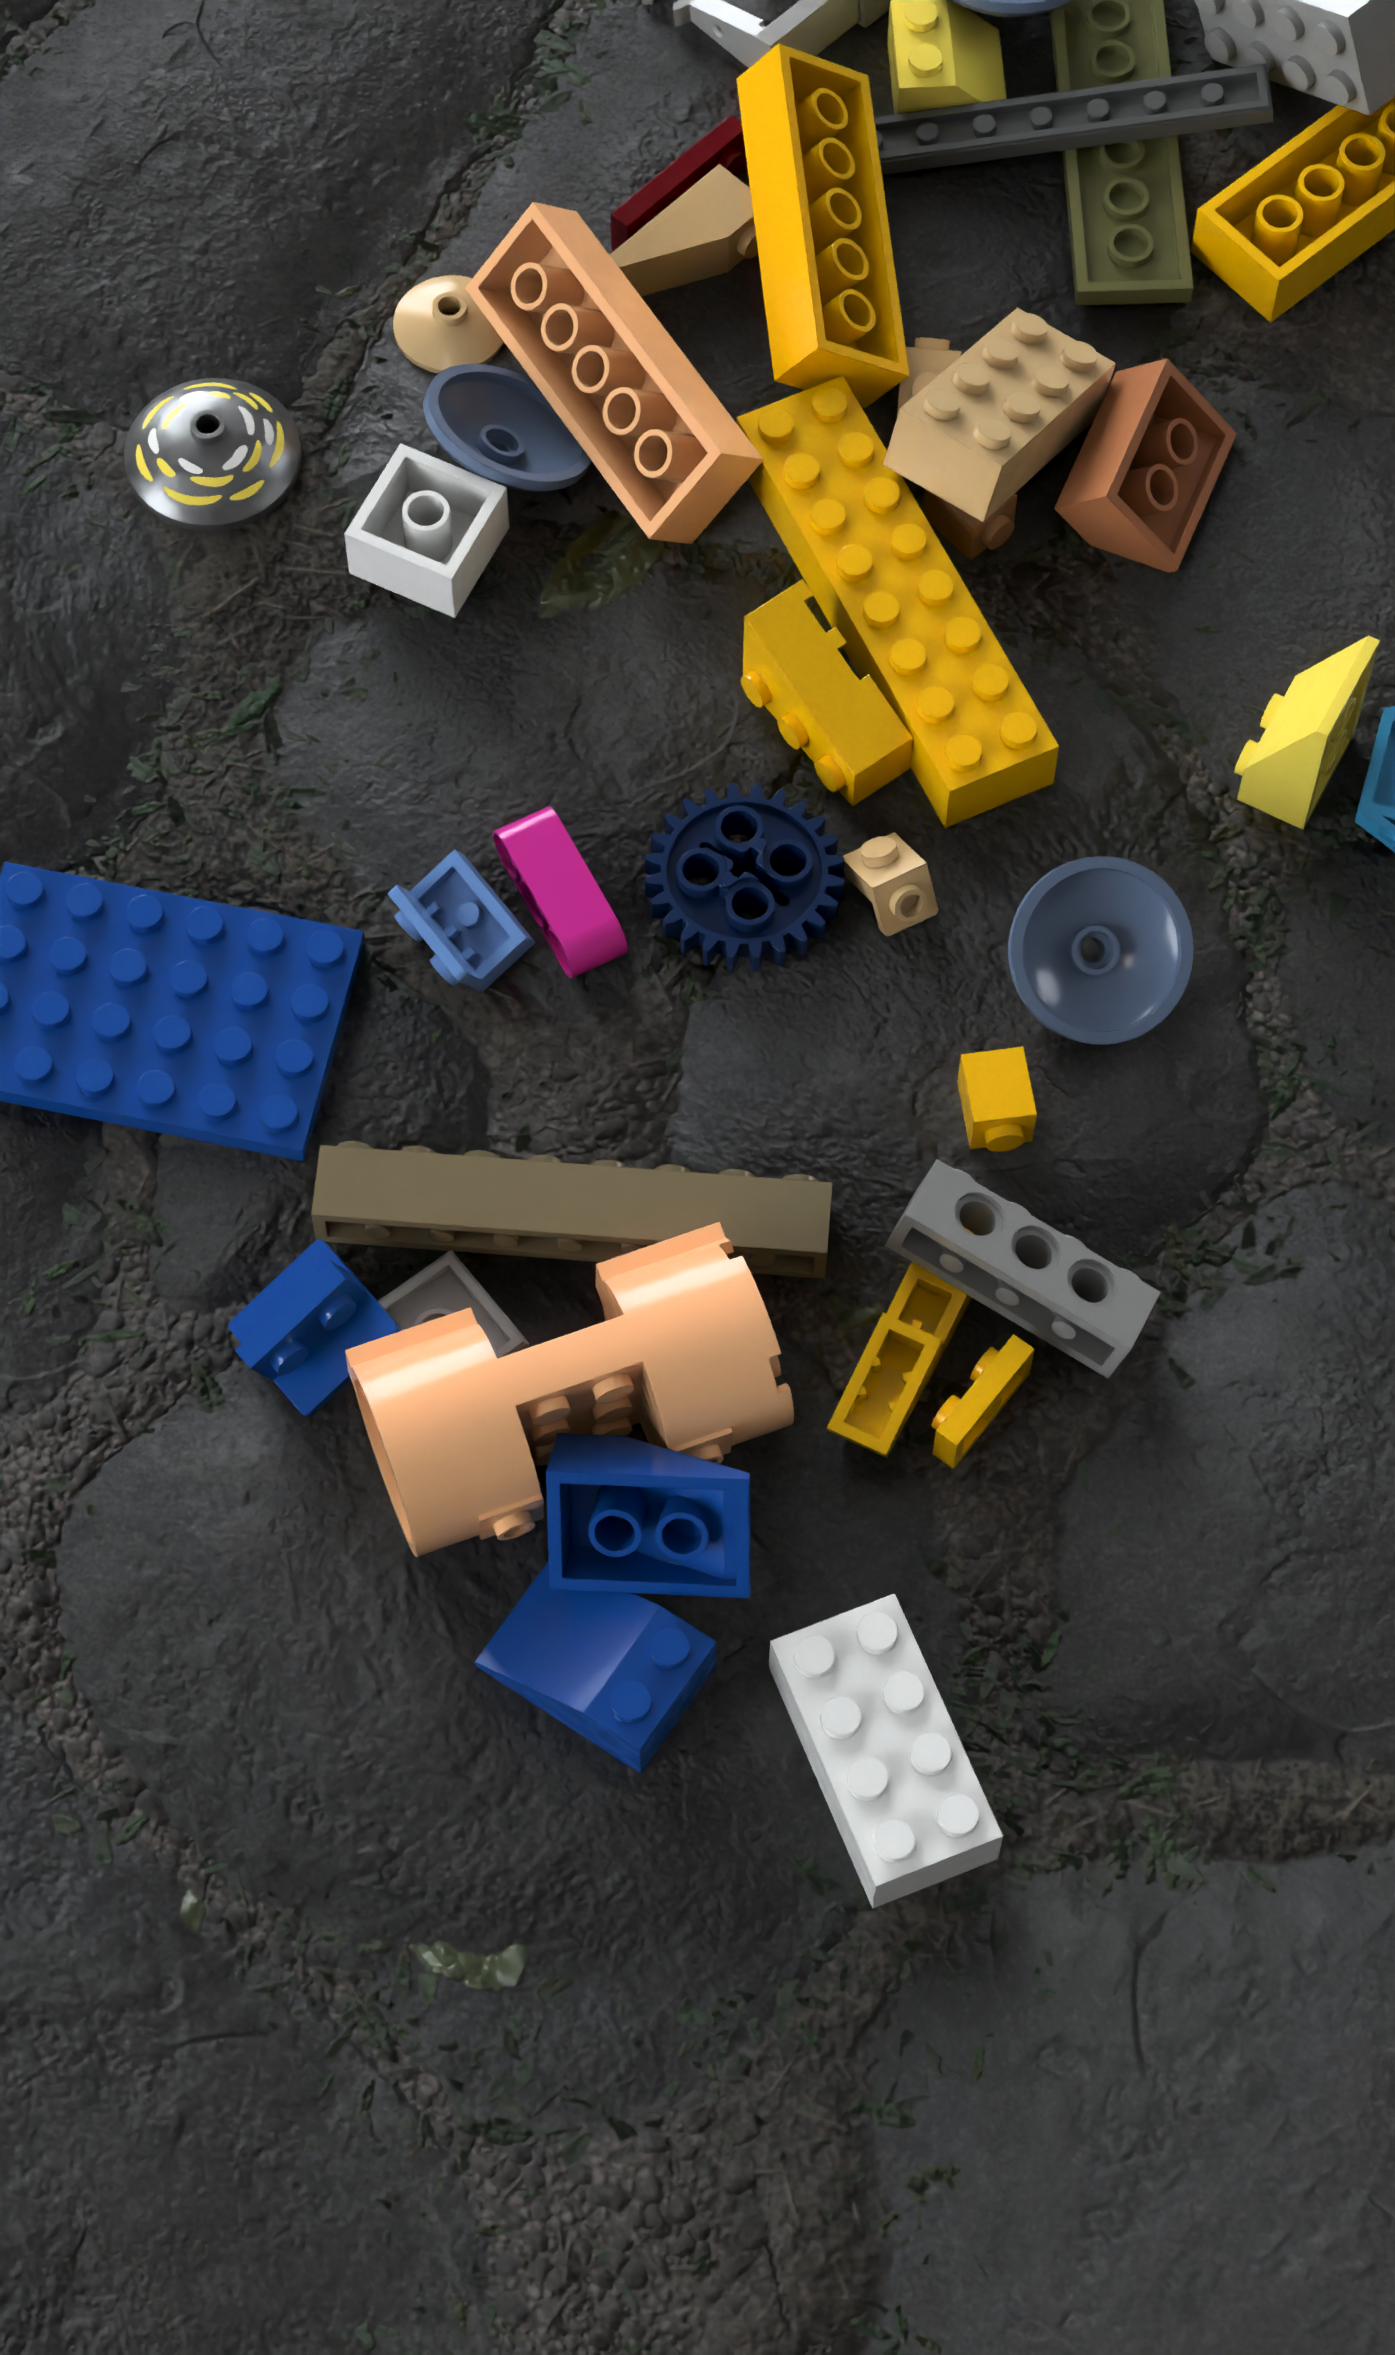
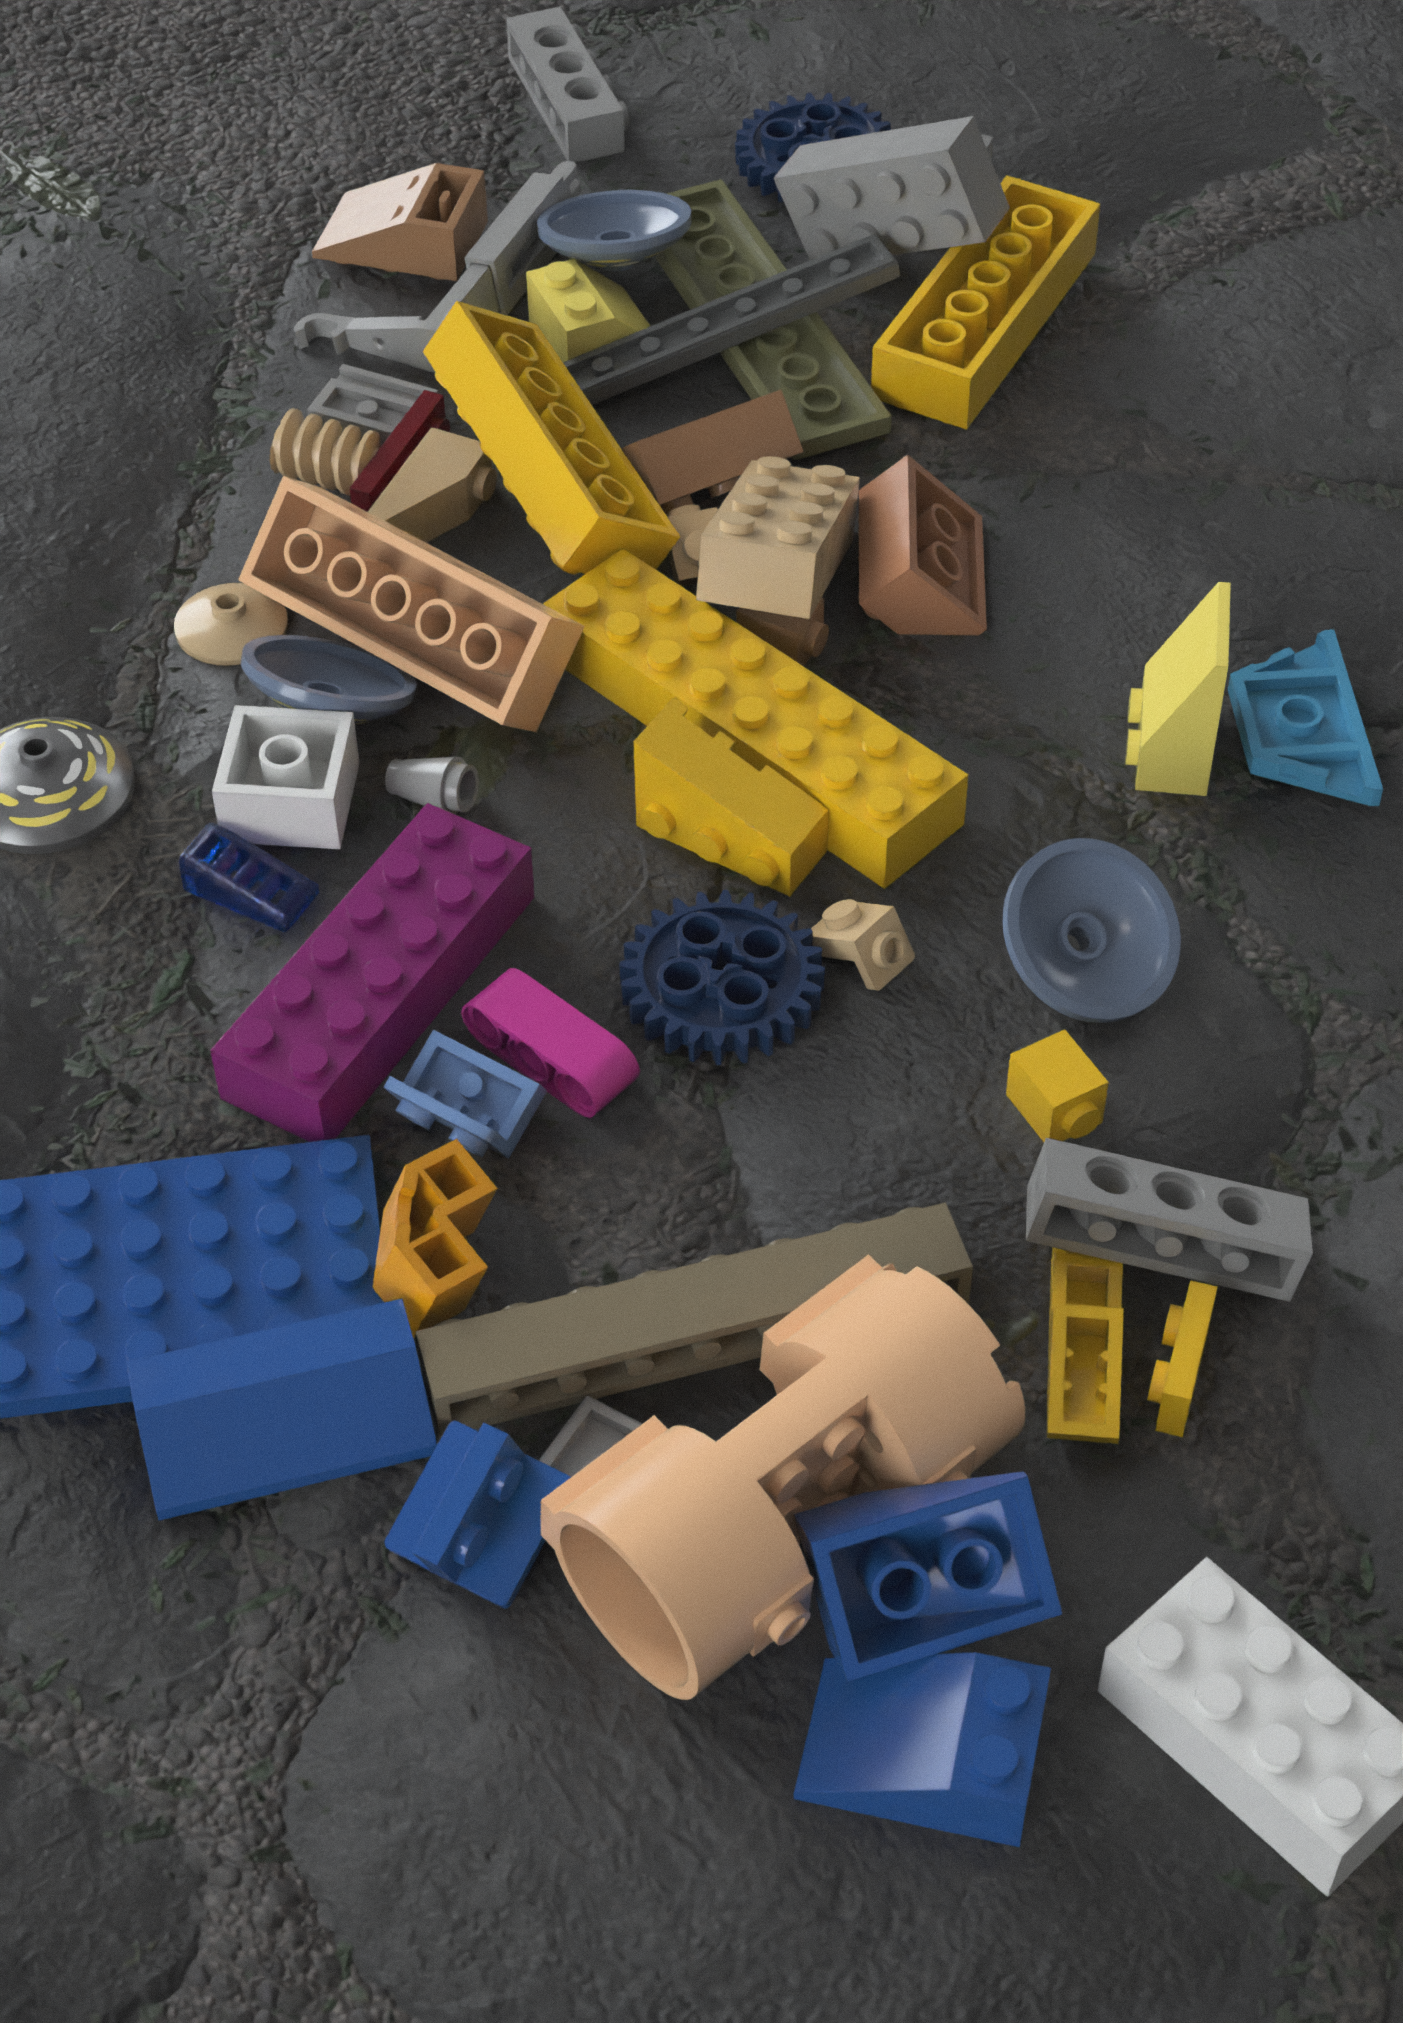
camera: 20 degrees left, 15 degrees down
none -> blue slope [126,1299,437,1521]
none -> clear blue slope [179,822,320,933]
none -> magenta brick [210,803,535,1142]
none -> tan piece [269,408,381,496]
none -> light grey plate [307,364,438,446]
none -> light orange brick [372,1139,498,1339]
none -> light grey cone [385,757,479,814]
none -> medium nougat slope [621,390,803,515]

